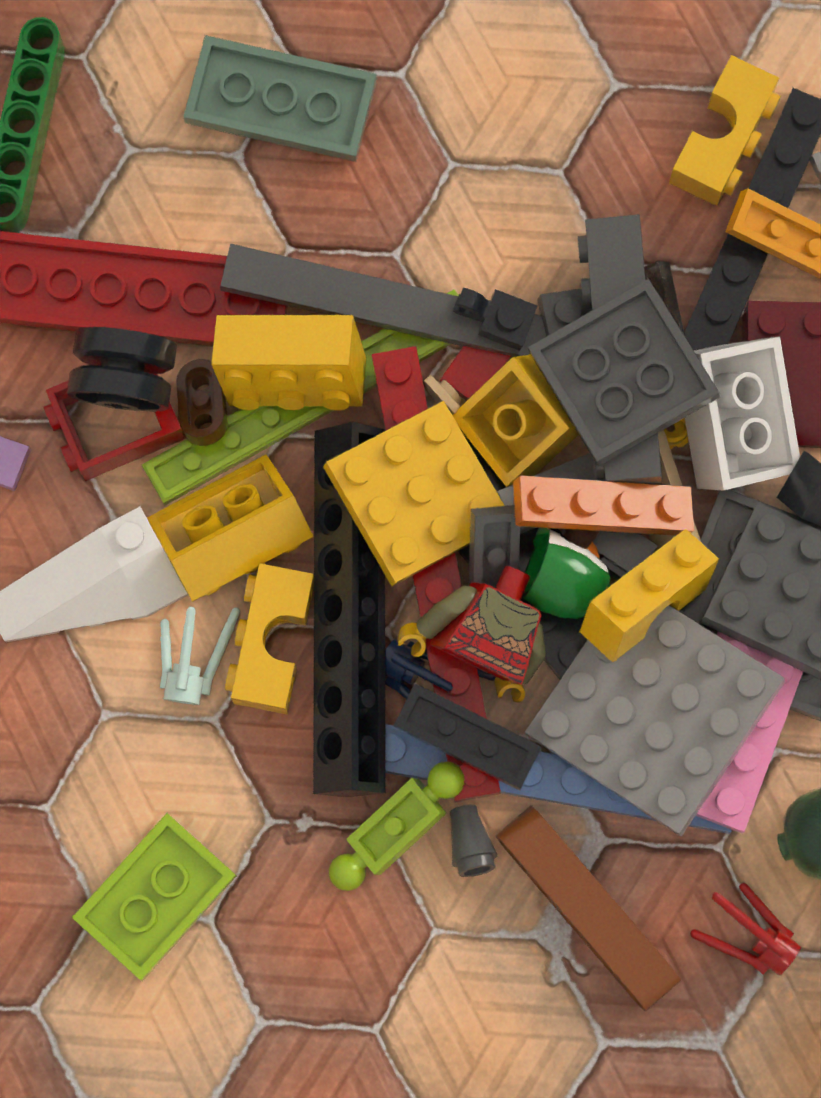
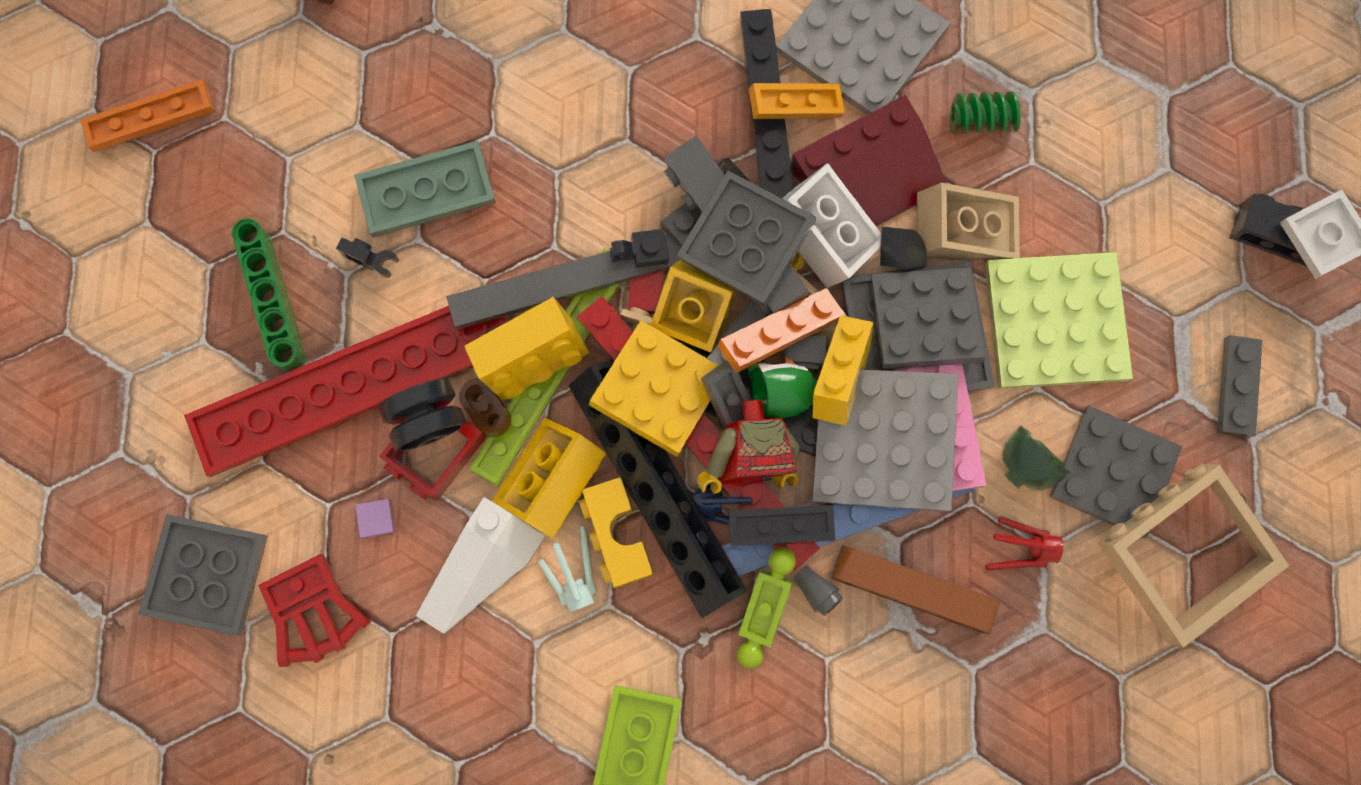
camera: 30 degrees left, 0 degrees up
yellow arch [669,55,781,206] -> none
none -> black plate [336,237,399,278]

